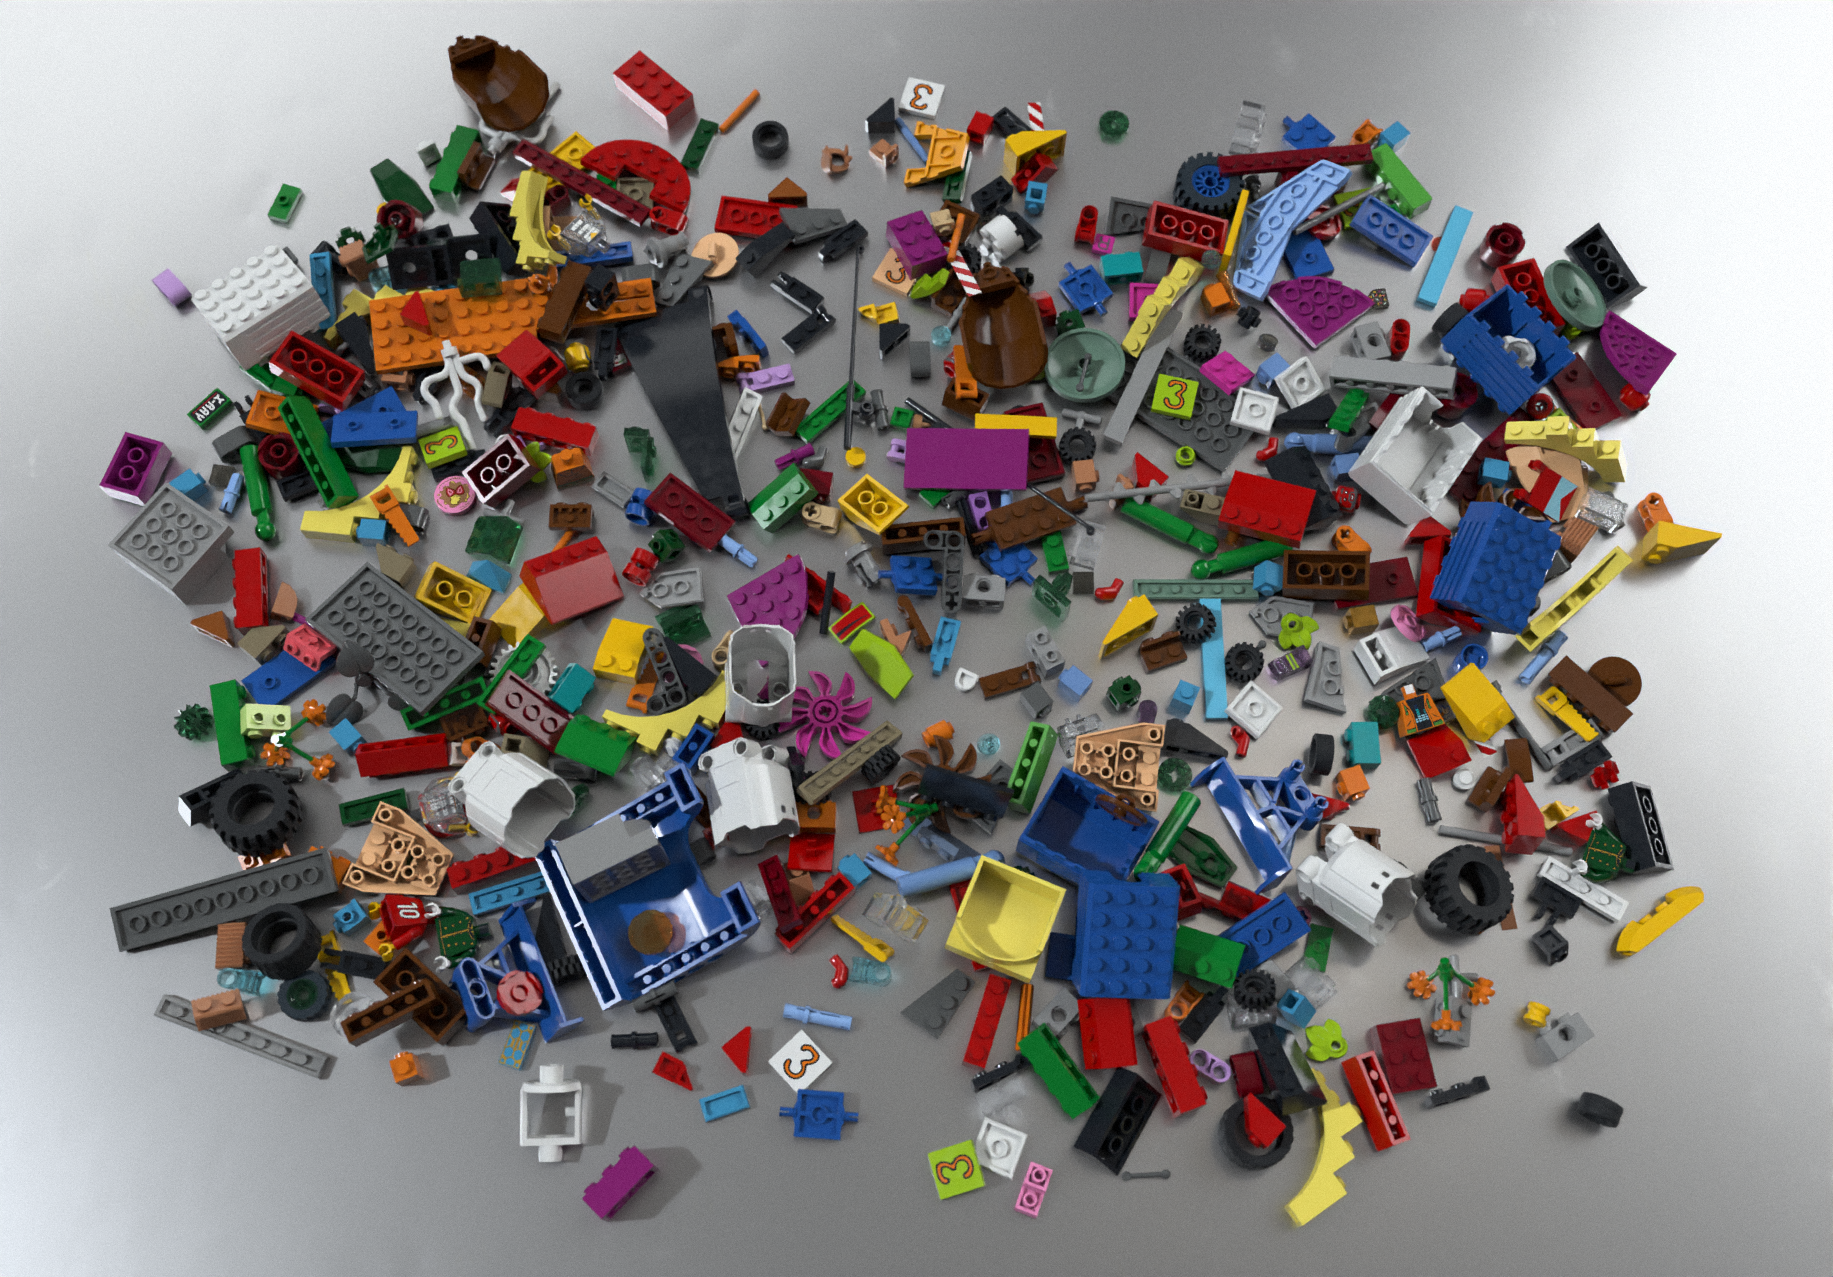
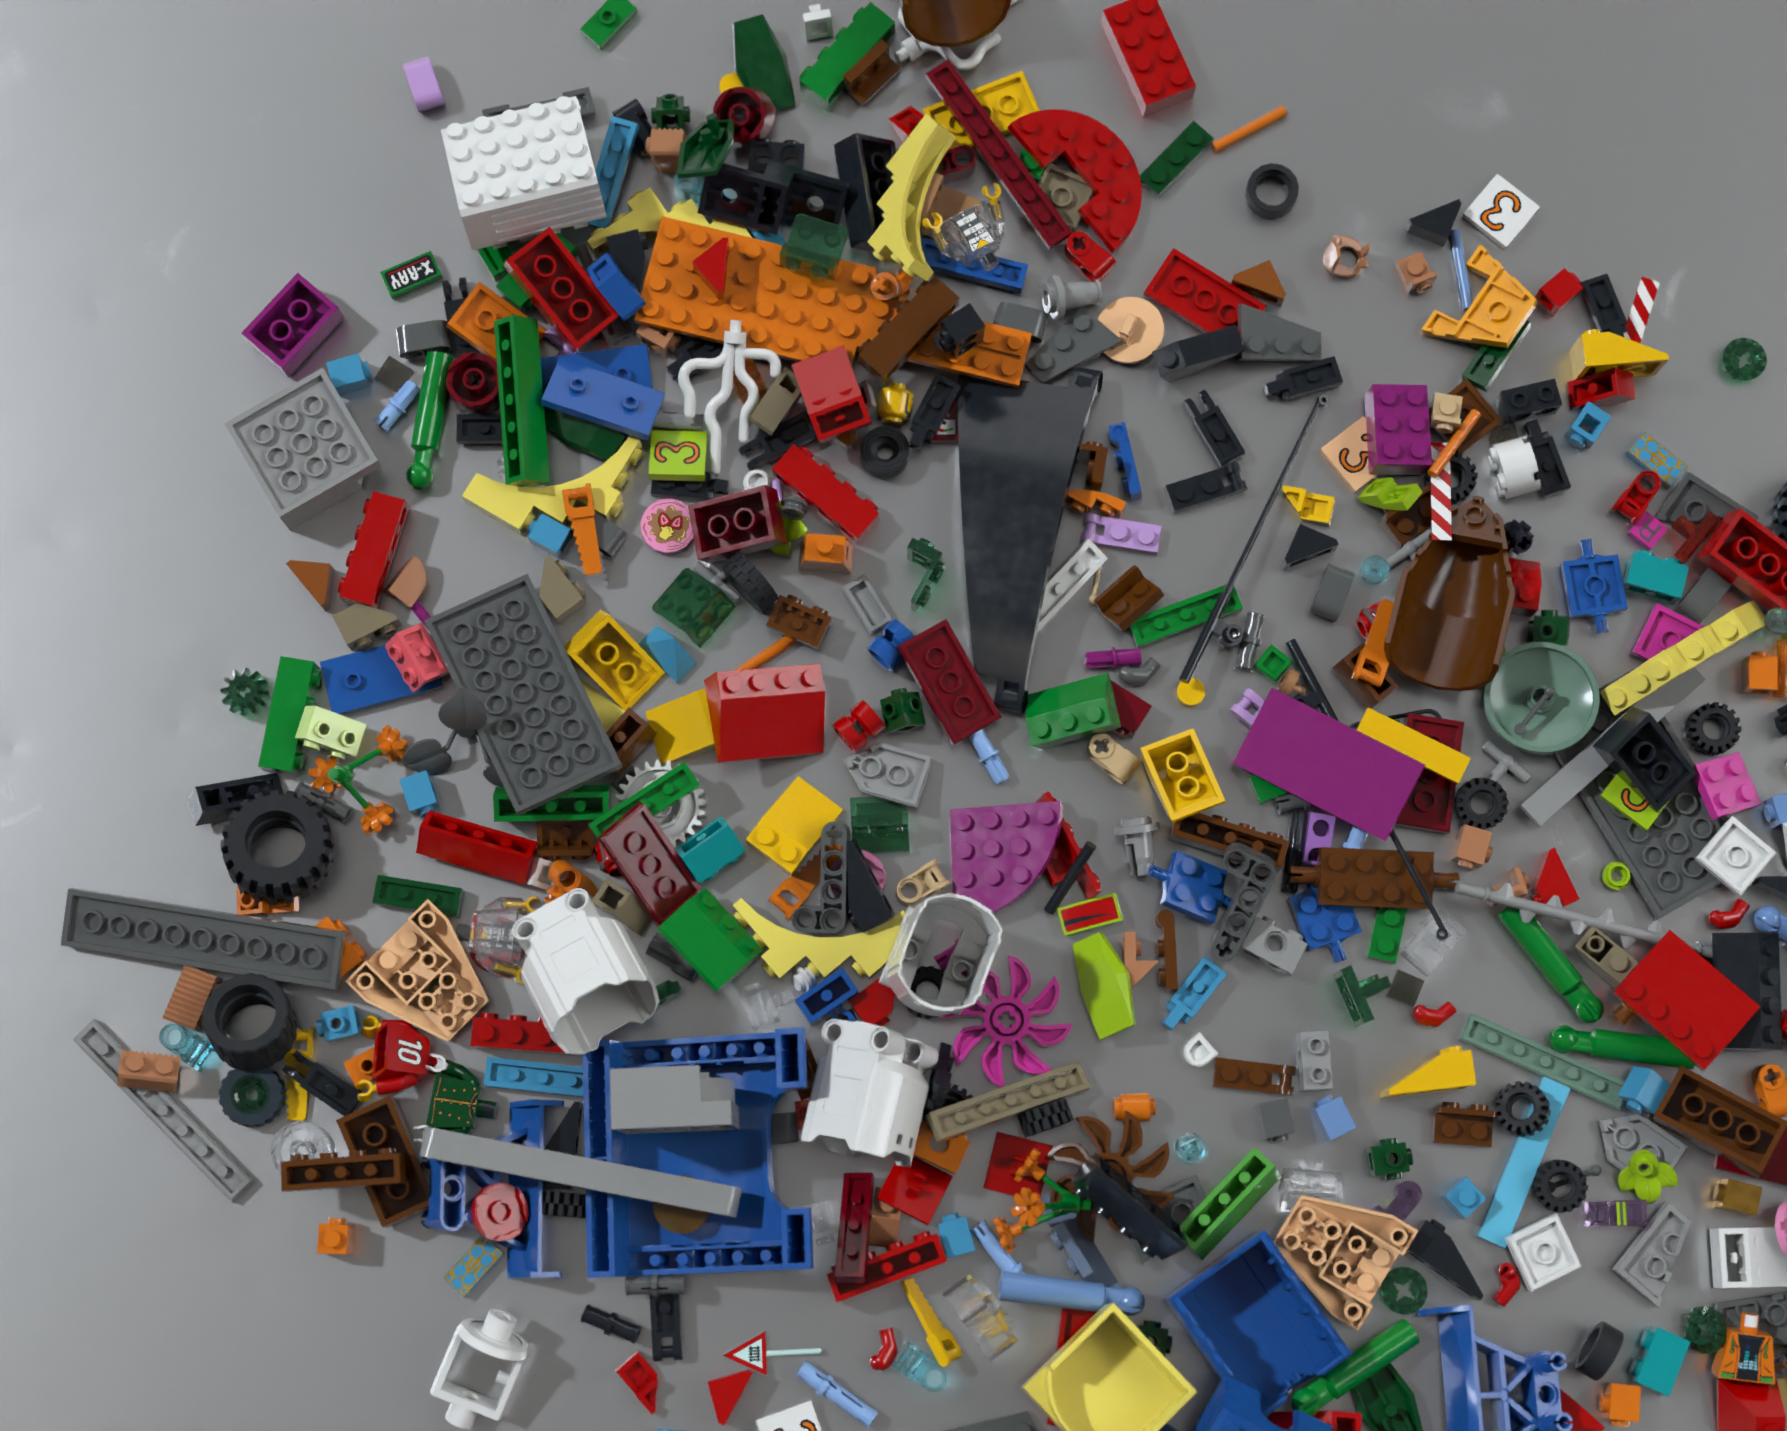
camera: 25 degrees right, 10 degrees up
reddish brown shield [1095,792,1147,827] -> none
none -> light grey beam [419,1127,742,1218]
none -> blue slope [586,253,646,321]
none -> black tyre [721,552,779,614]
none -> piece [723,1331,822,1376]
none -> dark grey bush [779,496,806,520]
none -> black slope [1593,707,1697,812]
none -> dark azure tile [1626,431,1688,489]
none -> clear red tile [1671,511,1721,564]

